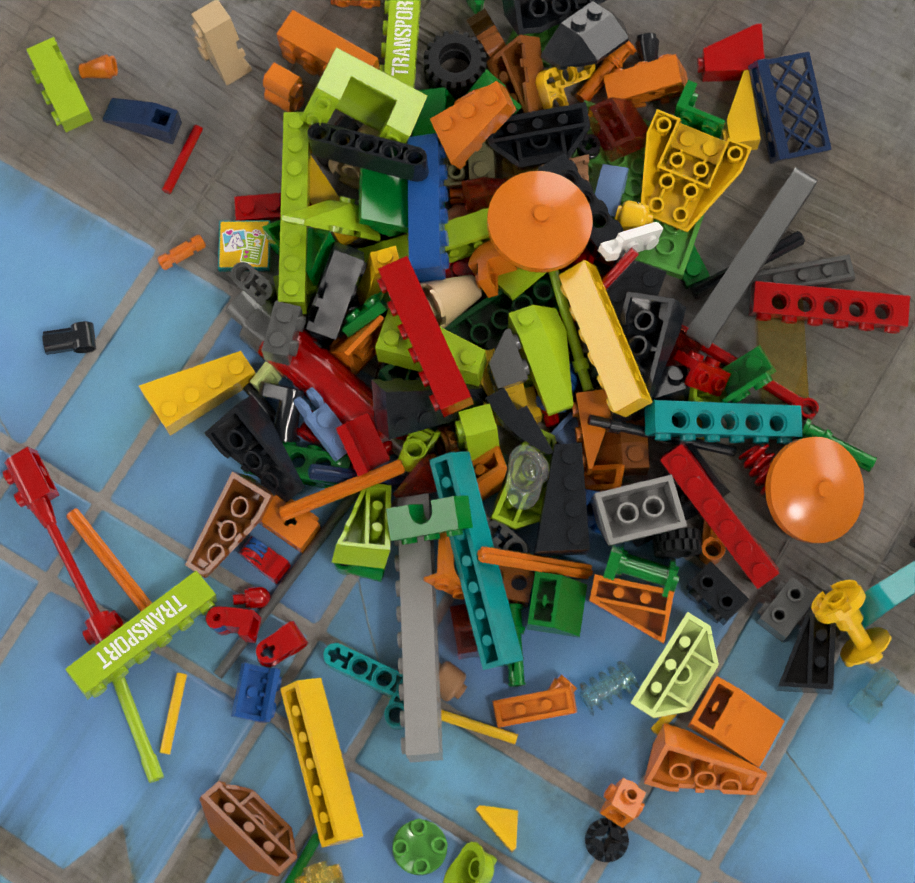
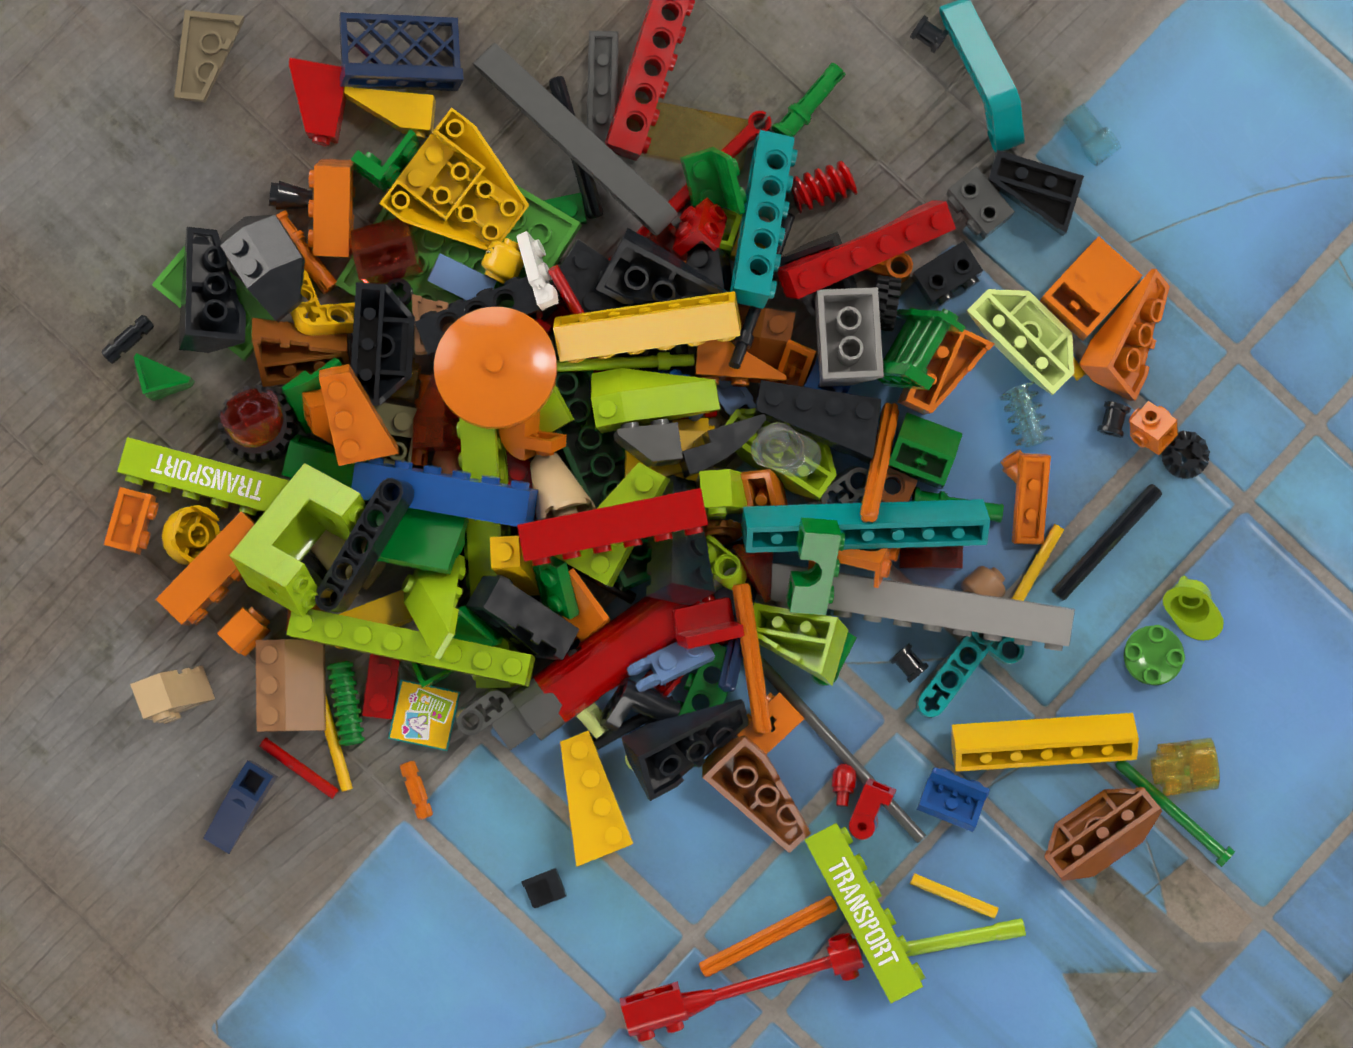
camera: 80 degrees left, 10 degrees up
lime wedge [26,37,93,132] -> none
black piece [42,321,96,355] -> none
orange cone [79,54,118,79] -> none
red leg [238,536,291,585] -> none
red piece [256,621,308,667] -> none
dark grey brick [261,301,306,366] -> none
leg [466,8,506,58] -> none
yellow slope [476,805,518,853] -> none
orange dish [765,437,864,543] -> none
yellow piece [811,580,892,667] -> none
none -> yellow cylinder [162,505,221,566]
none -> clear red cylinder [220,388,284,448]
none -> medium nougat slope [256,639,326,732]
none -> yellow bar [324,696,353,792]
none -> green piece [327,661,366,746]
none -> black panel [521,868,567,908]
none -> black bush [889,643,929,683]
none -> black axle [1052,484,1162,601]
none -> black bush [1097,401,1131,438]

